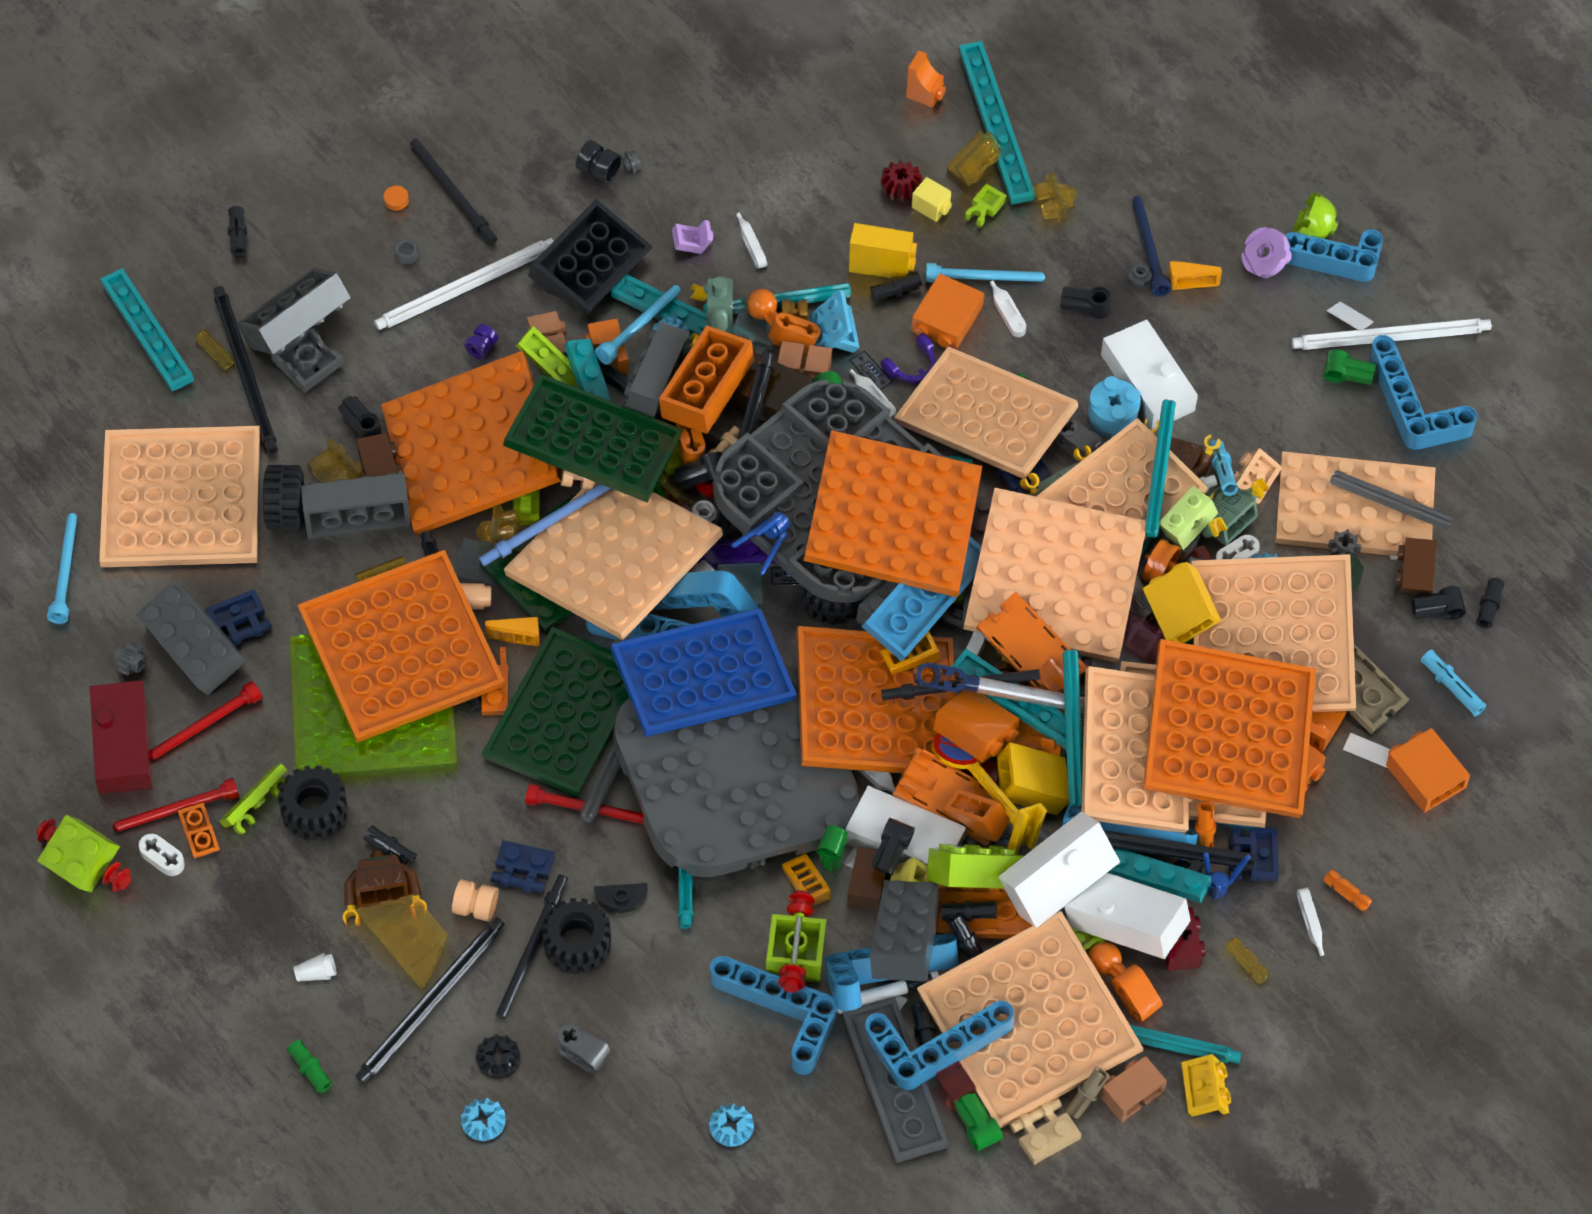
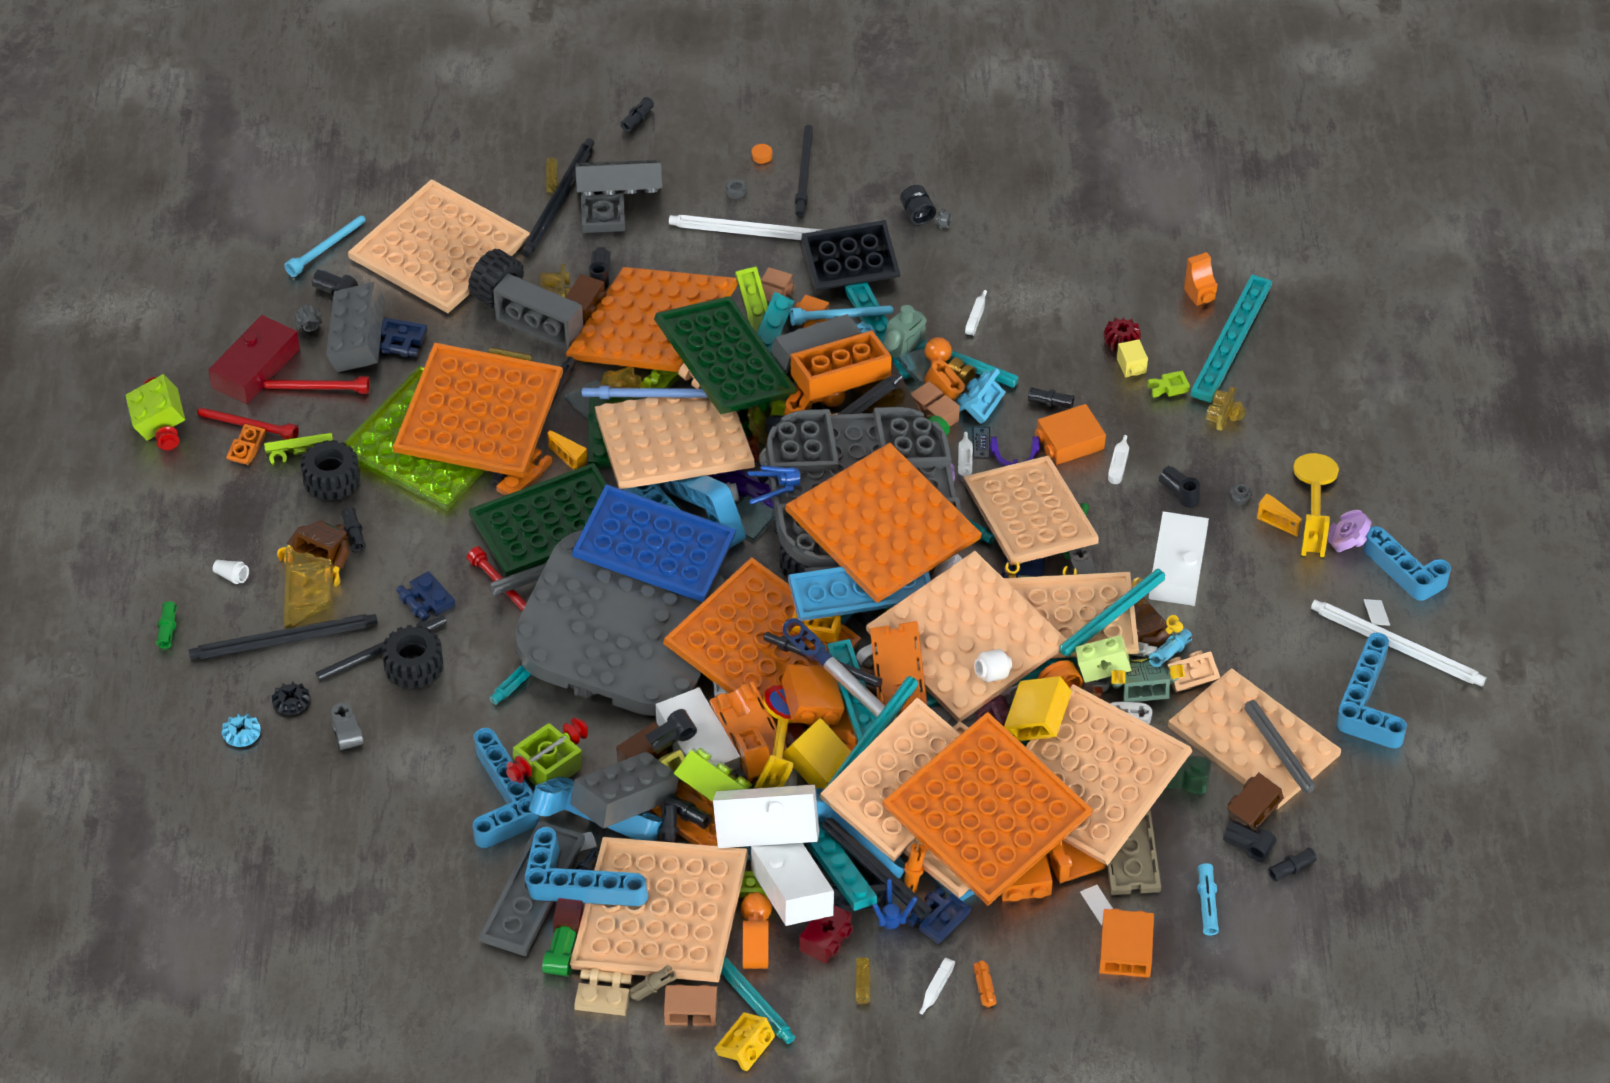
camera: 40 degrees right, 10 degrees down
teal plate [100,268,194,392] -> none
white beam [139,834,185,876] -> none
light nougat wheel [452,879,499,922] -> none
light nougat brick [460,583,491,610] -> none
dark purple wheel [464,324,499,360] -> none
black plate [594,883,648,913] -> none
lavender bracket [672,220,713,254] -> none
medium azure gear [709,1103,754,1147] -> none
light orange slope [782,854,831,907] -> none
green piece [816,825,849,873] -> none
white piece [837,971,939,1014] -> none
yellow brick [849,223,917,278] -> none
medium azure piece [925,263,1045,283] -> none
clear yellow bracket [946,130,1002,187] -> none
medium azure brick [1088,376,1141,438] -> none
dark blue piece [1133,196,1172,297] -> none
lime cylinder [1292,192,1338,239] -> none
green piece [1323,349,1376,385] -> none
dark grey gear [1328,529,1361,561] -> none
none -> black piece [312,269,359,297]
none -> white head [974,649,1012,682]
none -> yellow piece [1293,453,1339,557]

